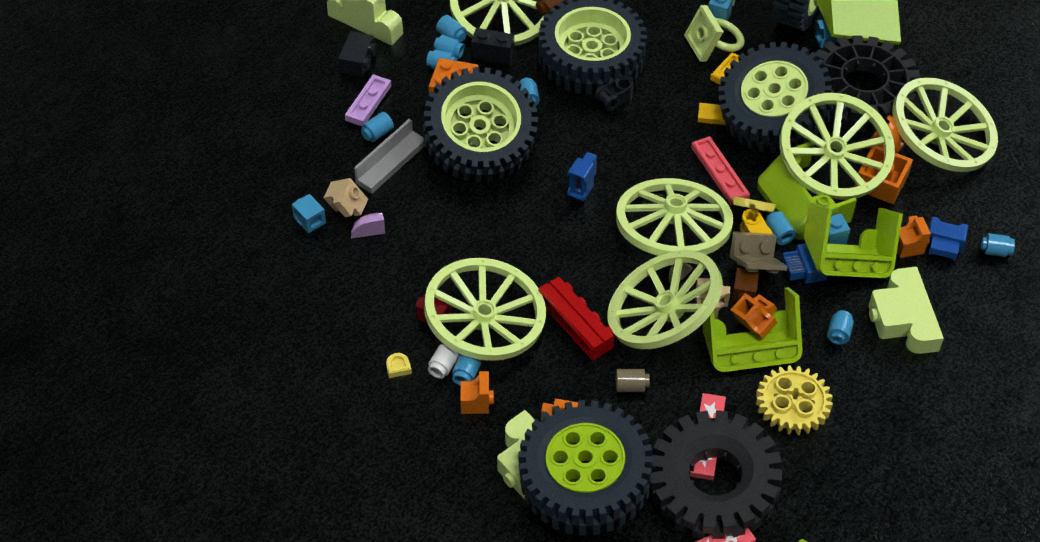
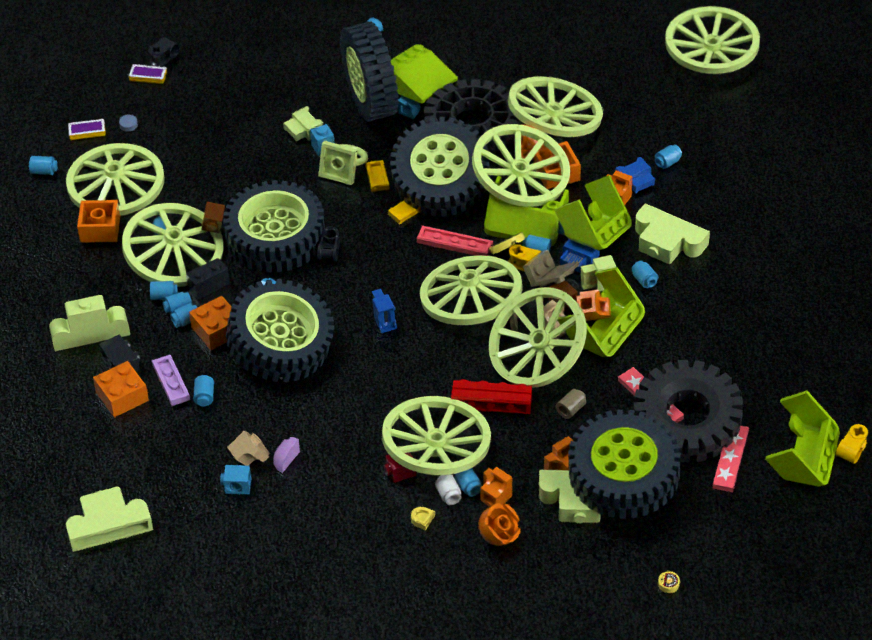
camera: 45 degrees left, 5 degrees down
light grey panel [354,119,425,194] -> none
light yellow gear [756,365,833,435] -> none
none -> yellowish green brick [66,487,153,552]
none -> orange brick [93,361,149,417]
none -> orange cylinder [479,503,520,546]
none -> yellowish green piece [581,255,616,291]

